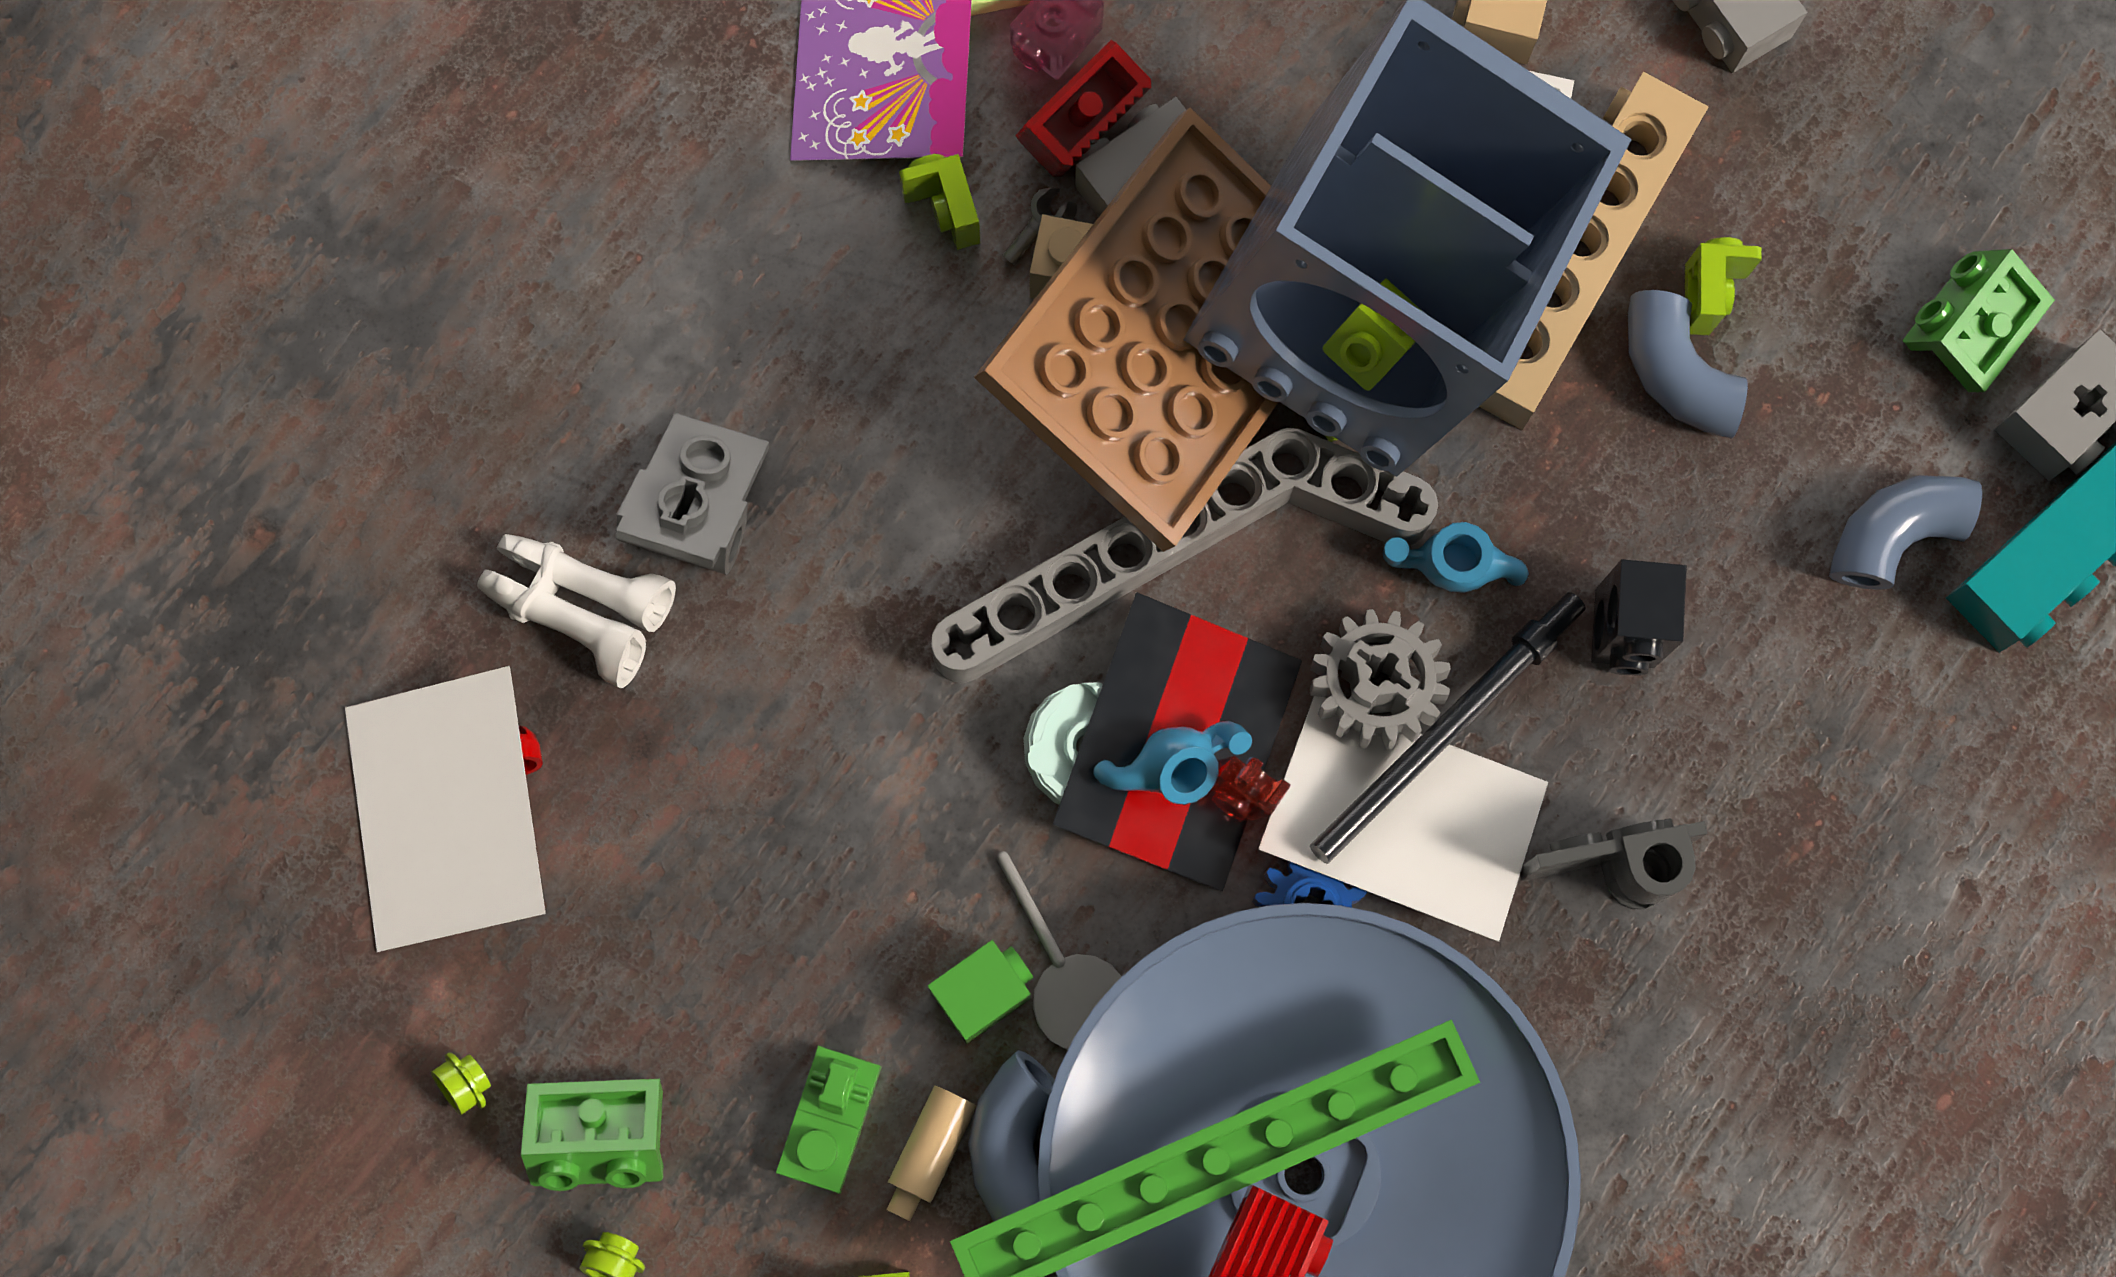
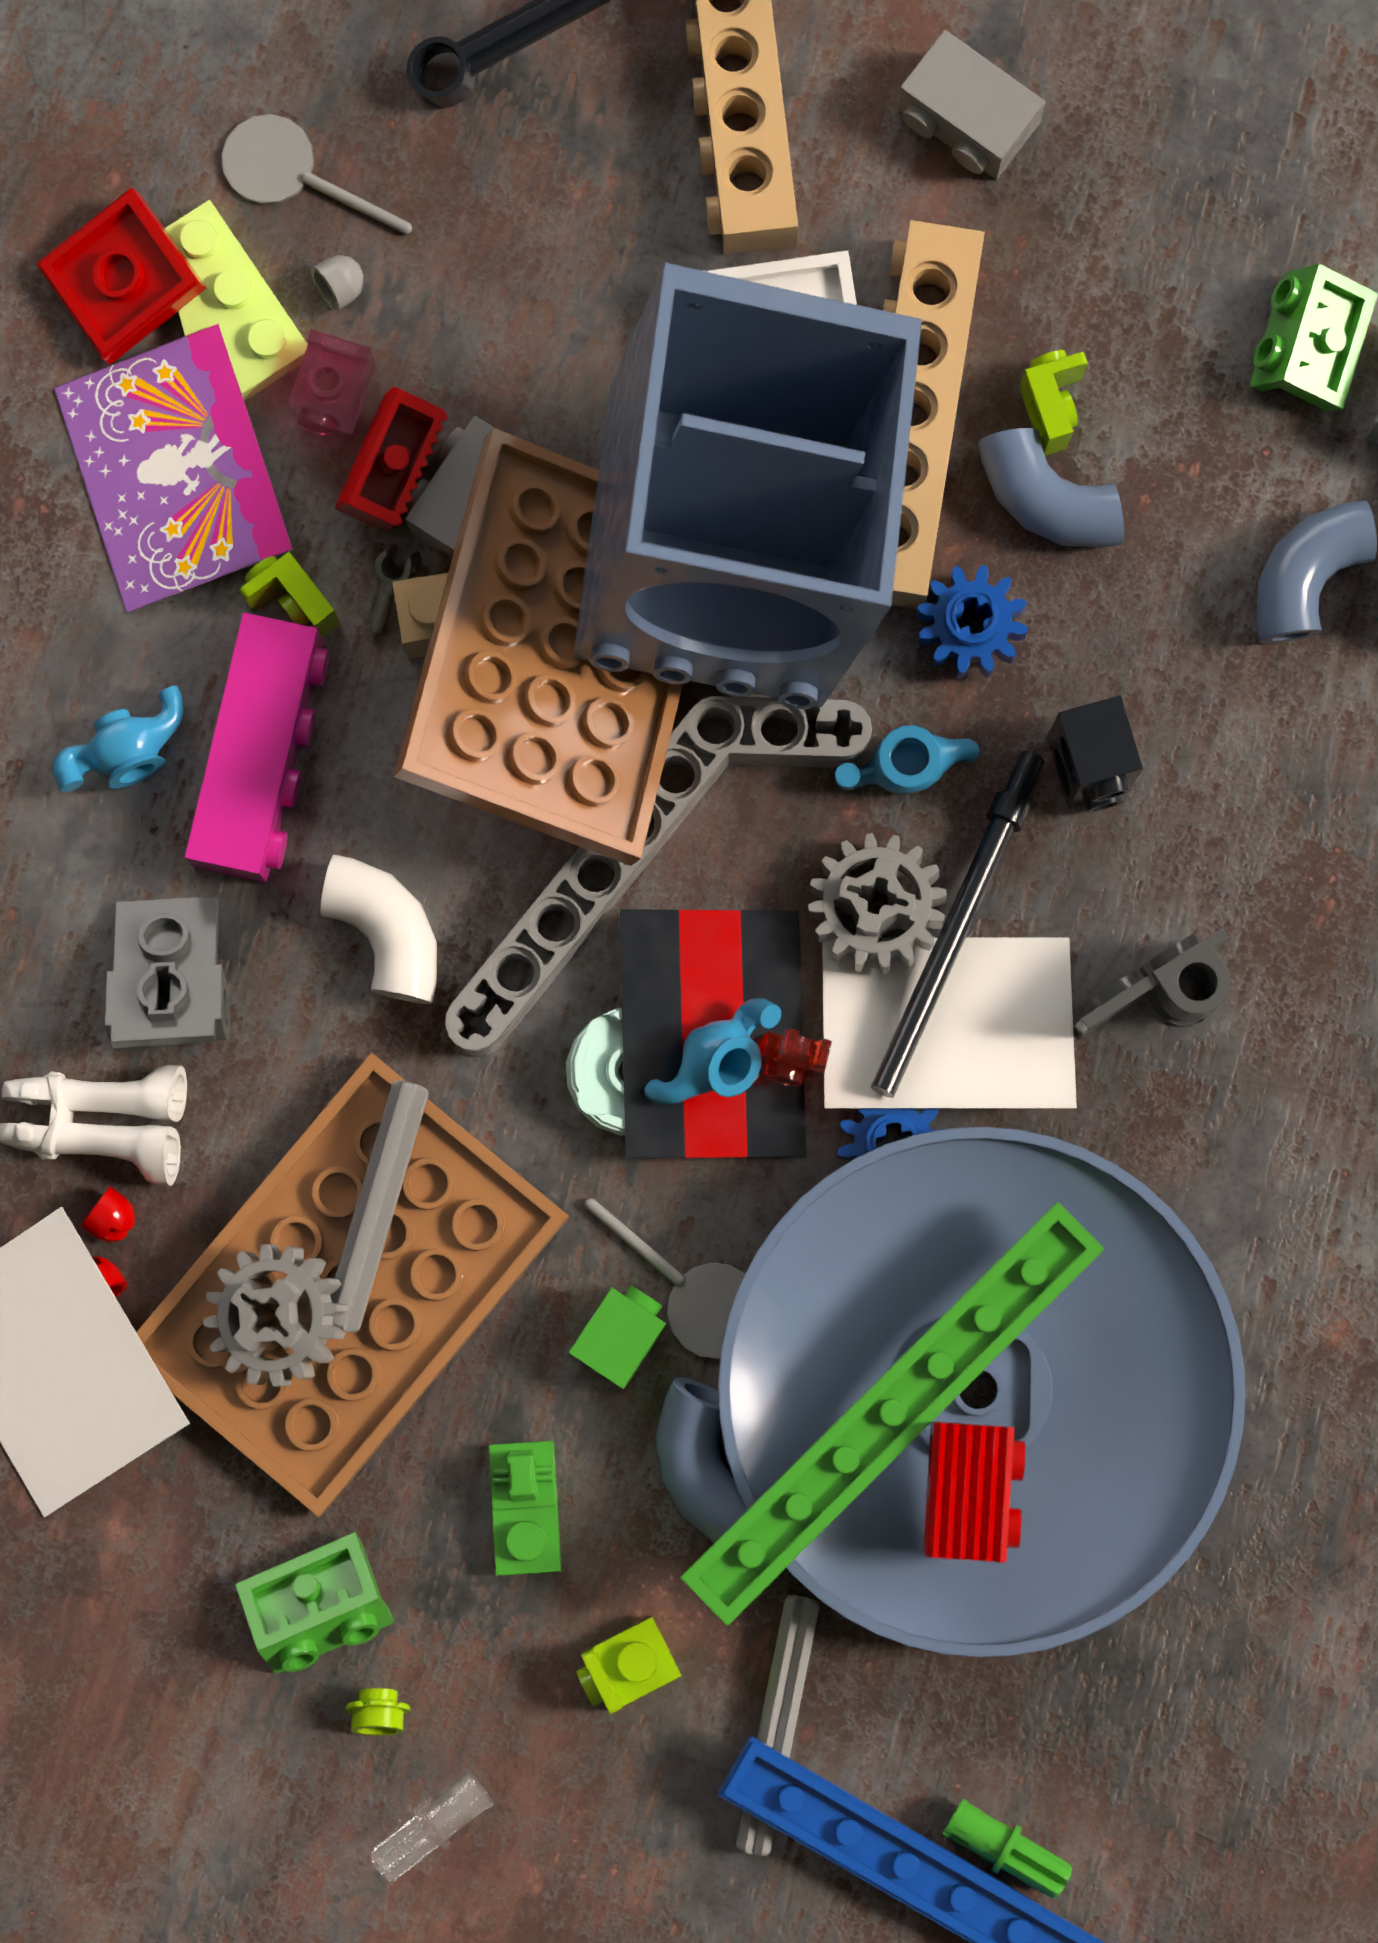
camera: 15 degrees left, 5 degrees up
lime plate [431,1052,491,1115] -> none
tan cylinder [886,1085,976,1221] -> none
lime bracket [1323,278,1423,391] -> none
none -> dark azure piece [52,686,184,793]
none -> red hinge [79,1186,136,1243]
none -> medium nougat plate [136,1052,569,1517]
none -> dark pink brick [185,612,330,883]
none -> light grey gear [204,1244,348,1387]
none -> white cylinder [320,855,437,1004]
none -> light grey axle [330,1080,429,1333]
none -> blue gear [916,565,1028,679]

